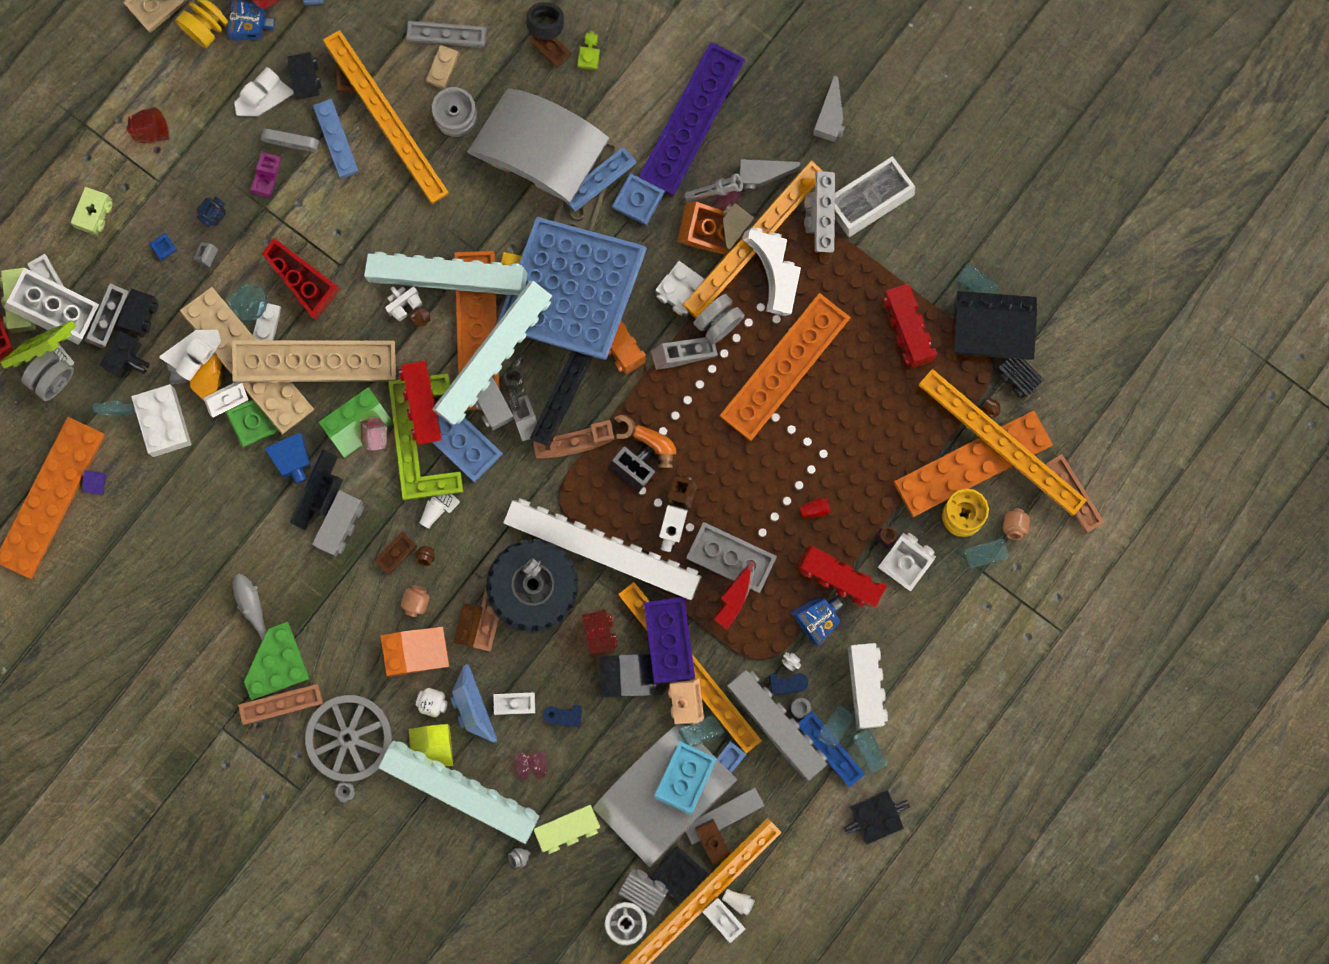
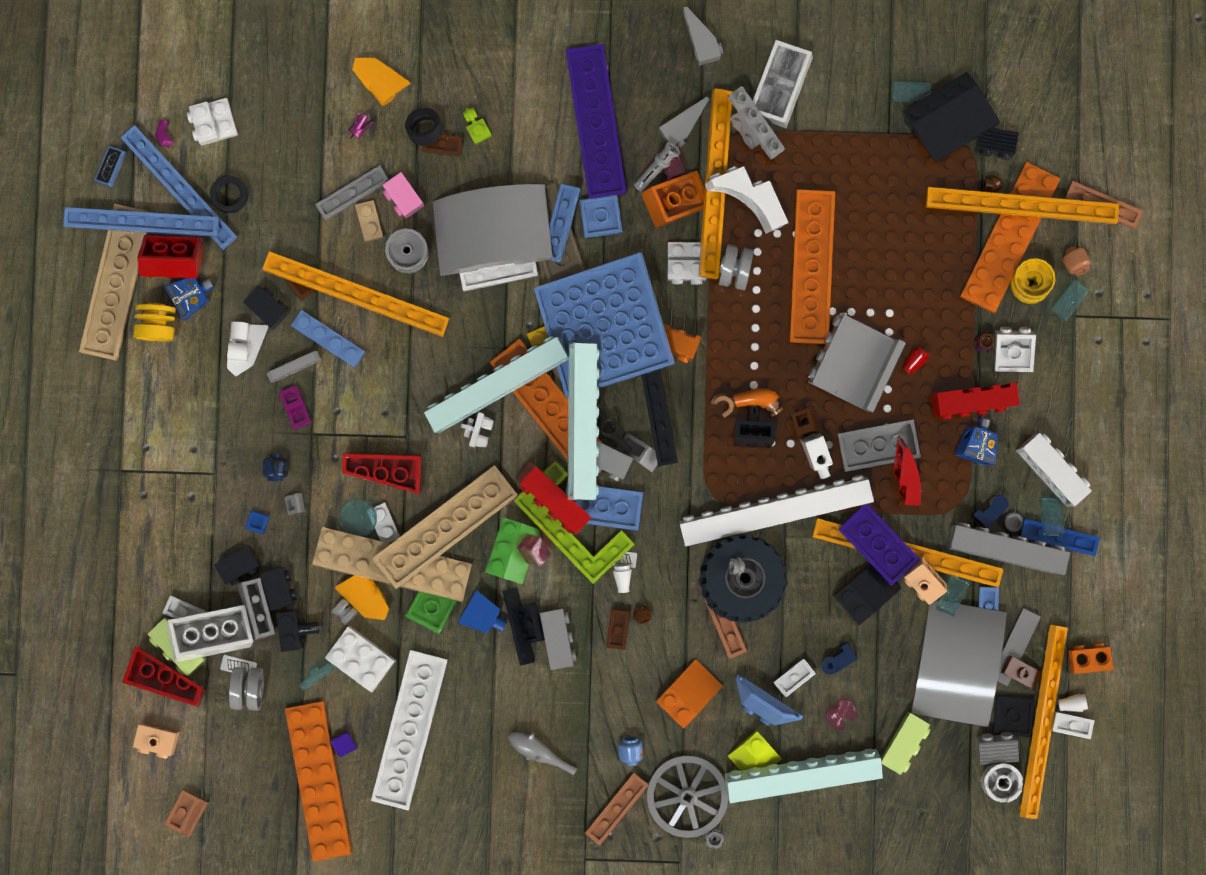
camera: 30 degrees left, 5 degrees up
lime plate [0,320,76,368] -> none
yellowish green brick [71,187,112,236] -> none
clear red helmet [126,107,169,144] -> none
white panel [160,330,221,380] -> none
white plate [203,382,248,417] -> none
bright green plate [244,621,310,701] -> none
nougat head [401,585,430,617] -> none
reddish brown plate [410,307,431,326] -> none
white head [416,688,448,717] -> none
reddish brown plate [454,604,483,647] -> none
light grey plate [508,848,530,868] -> none
nougat slope [533,420,614,458] -> none
clear red brick [582,609,618,658] -> none
light grey slope [651,337,718,370] -> none
medium azure plate [654,741,717,815] -> none
dark tan slope [722,203,754,249] -> none
white plate [782,652,801,671] -> none
black plate [843,790,910,845] -> none
clear light blue plate [853,728,888,774] -> none
red wedge [883,283,937,369] -> none
none -> black brick [214,545,262,586]
none -> white plate [371,650,448,810]
none -> bright pink brick [383,172,424,219]
none -> white plate [460,262,538,291]
none -> medium blue head [618,736,644,766]
none -> light grey panel [808,312,906,412]
none -> orange brick [1068,643,1113,674]

